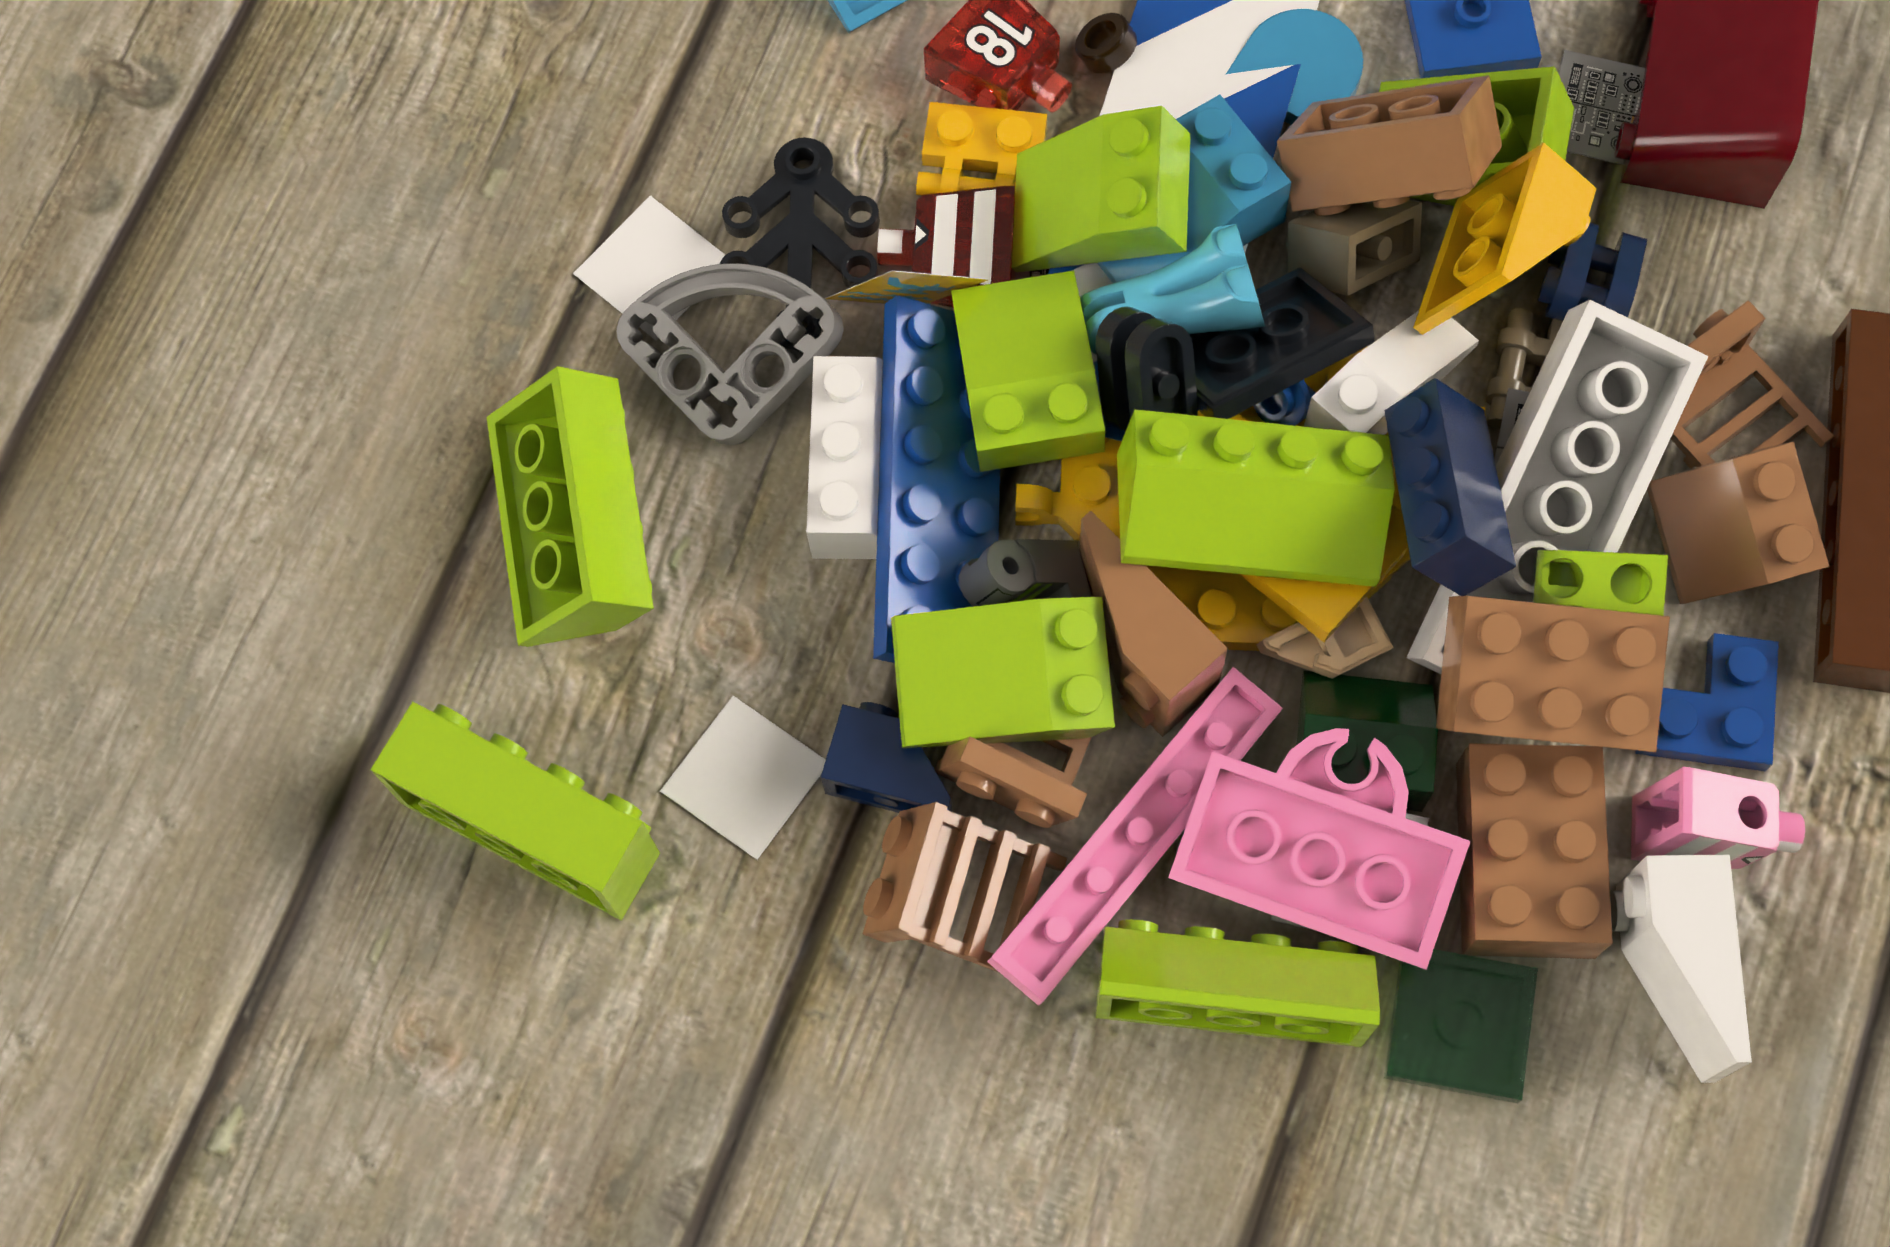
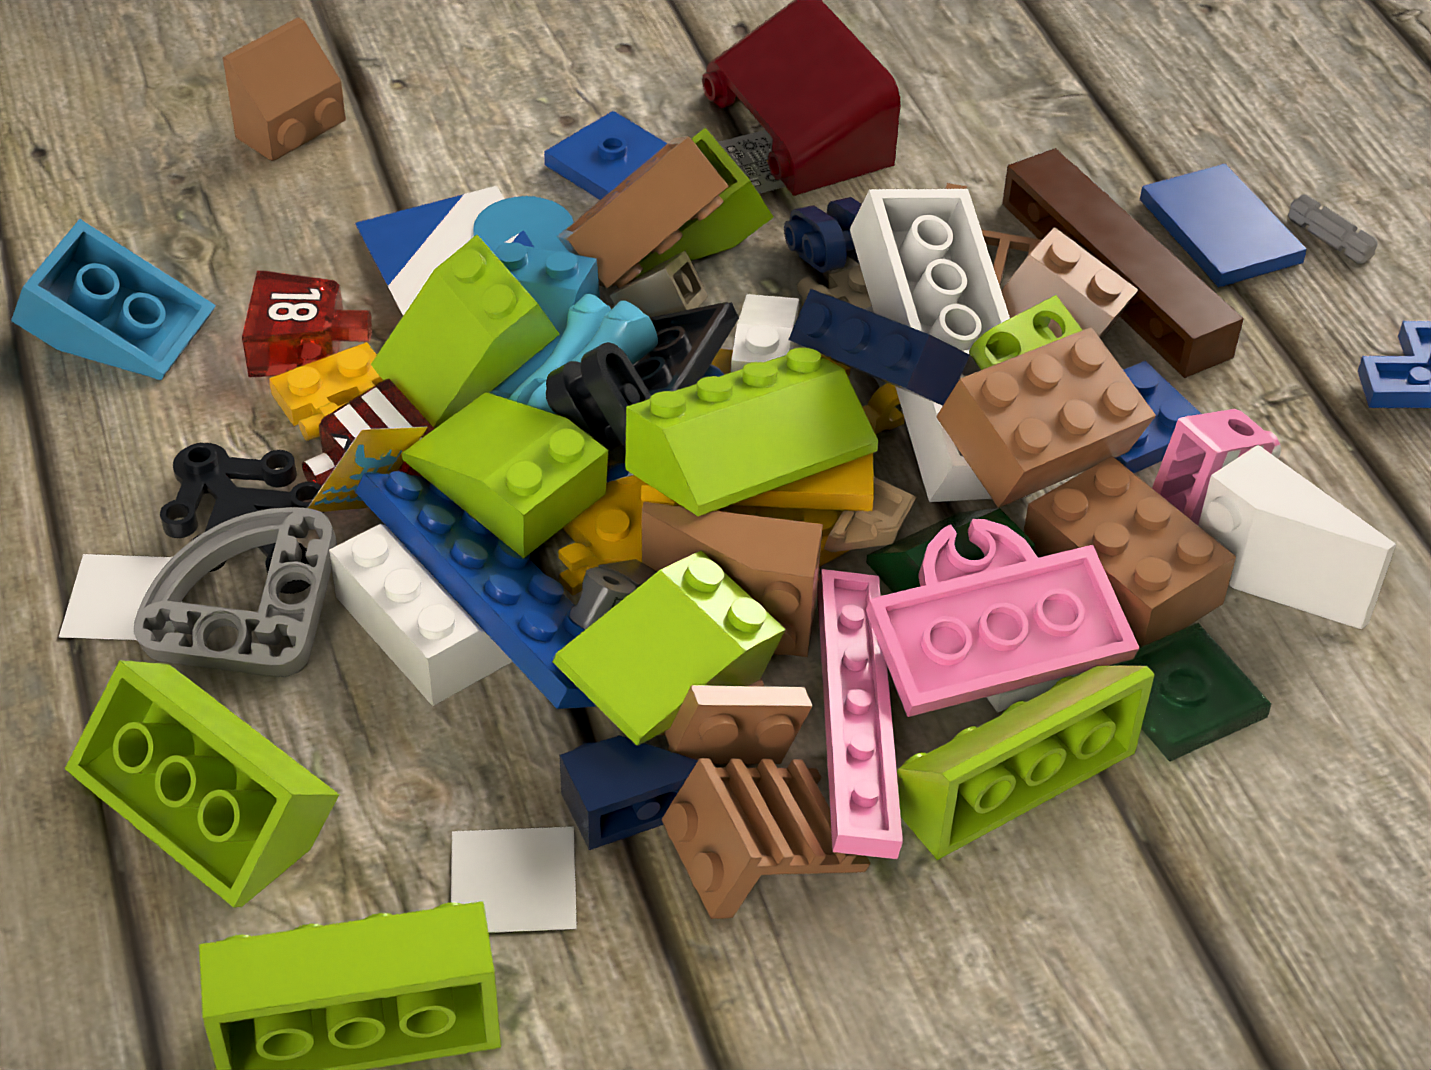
camera: 45 degrees left, 25 degrees down
dark brown tile [1075,13,1137,73] -> none
yellow slope [1413,142,1597,335] -> none

